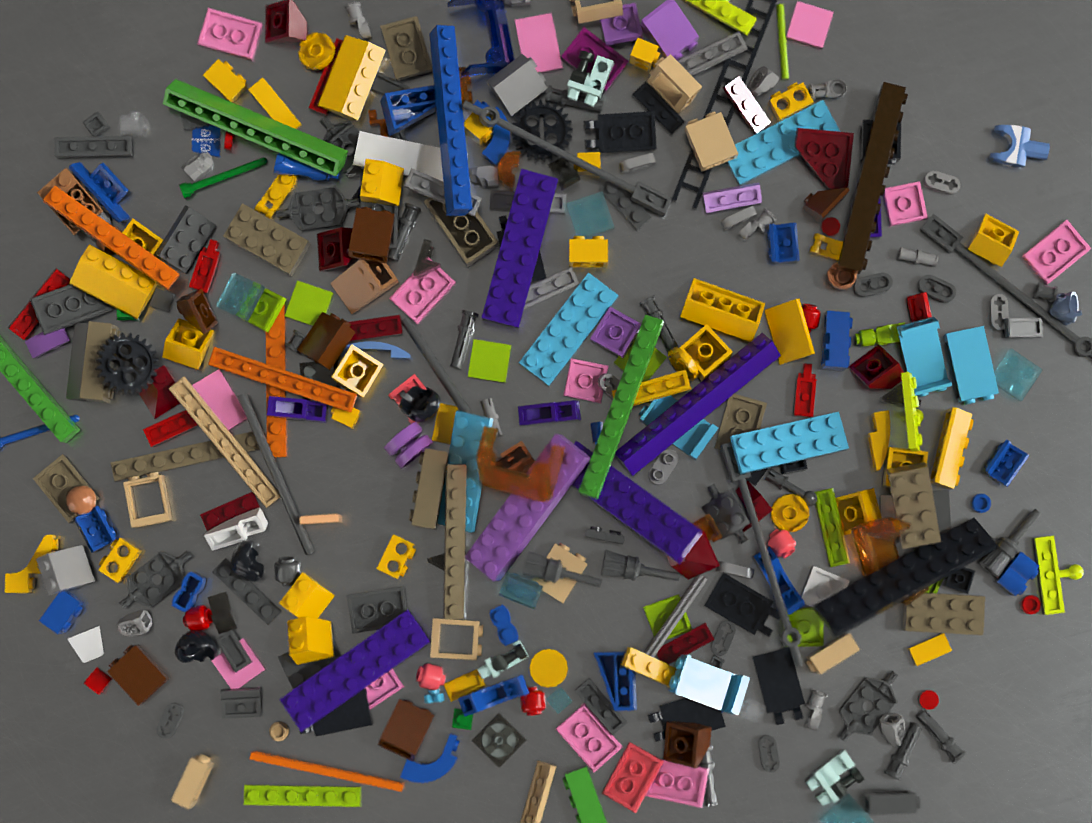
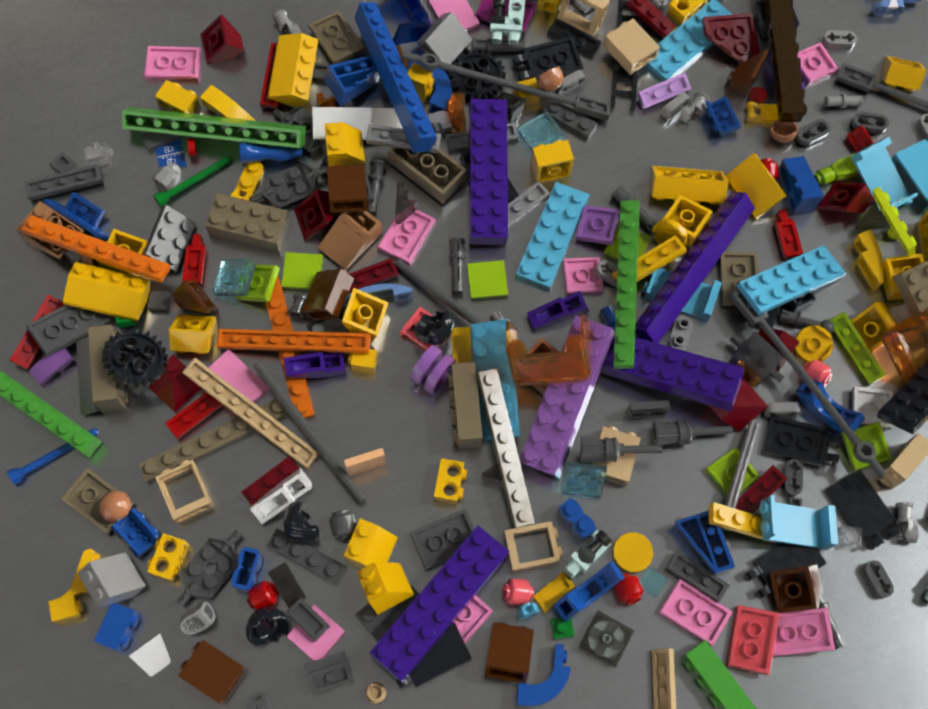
camera: 20 degrees left, 15 degrees down
red slope [83,667,113,695] -> none
yellow tile [298,32,335,70] -> none
none -> nougat hair [537,66,564,91]

